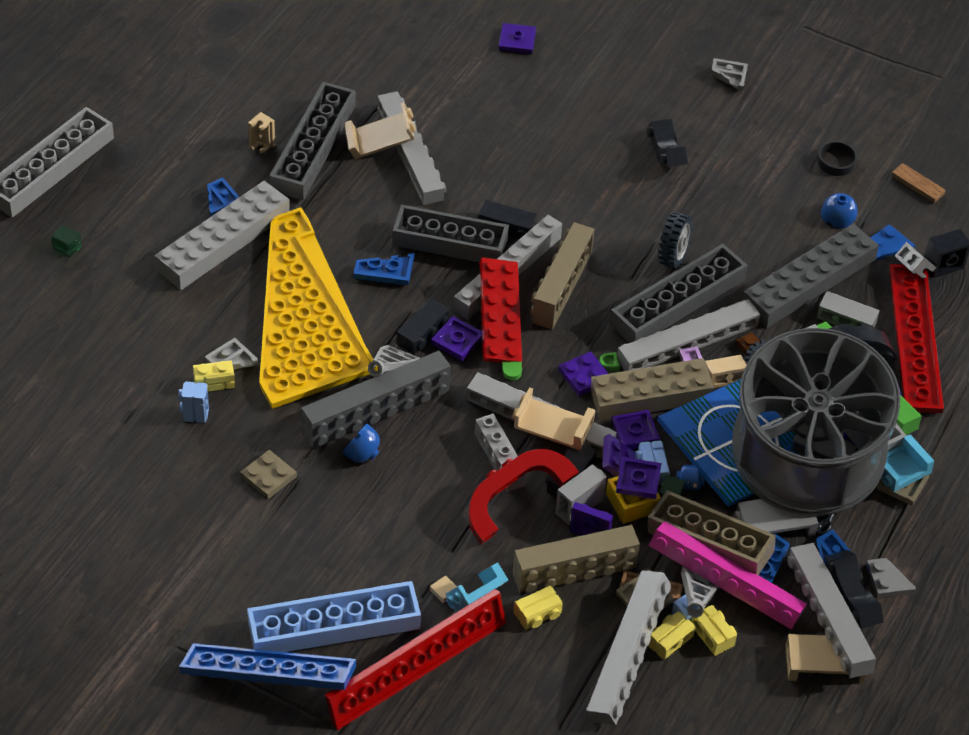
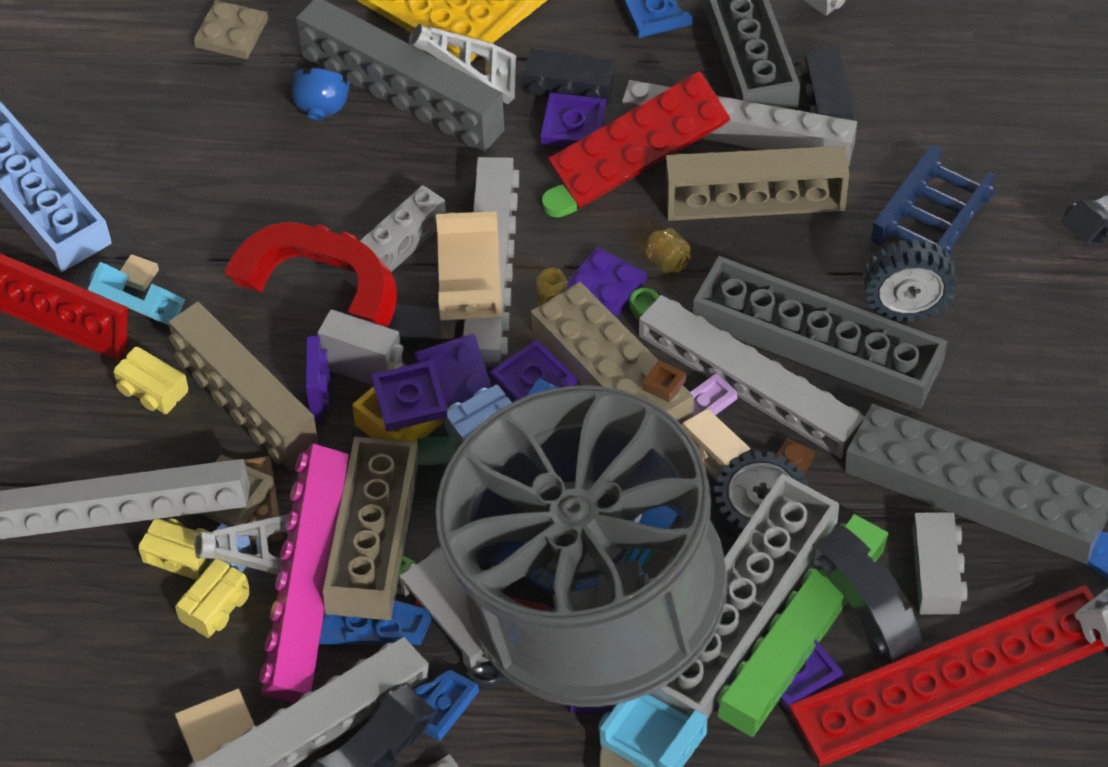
camera: 70 degrees right, 5 degrees up
none -> clear yellow brick [537,268,567,306]
none -> reddish brown plate [642,360,686,403]
none -> clear yellow head [646,228,691,273]
none -> dark blue fence [871,145,995,257]

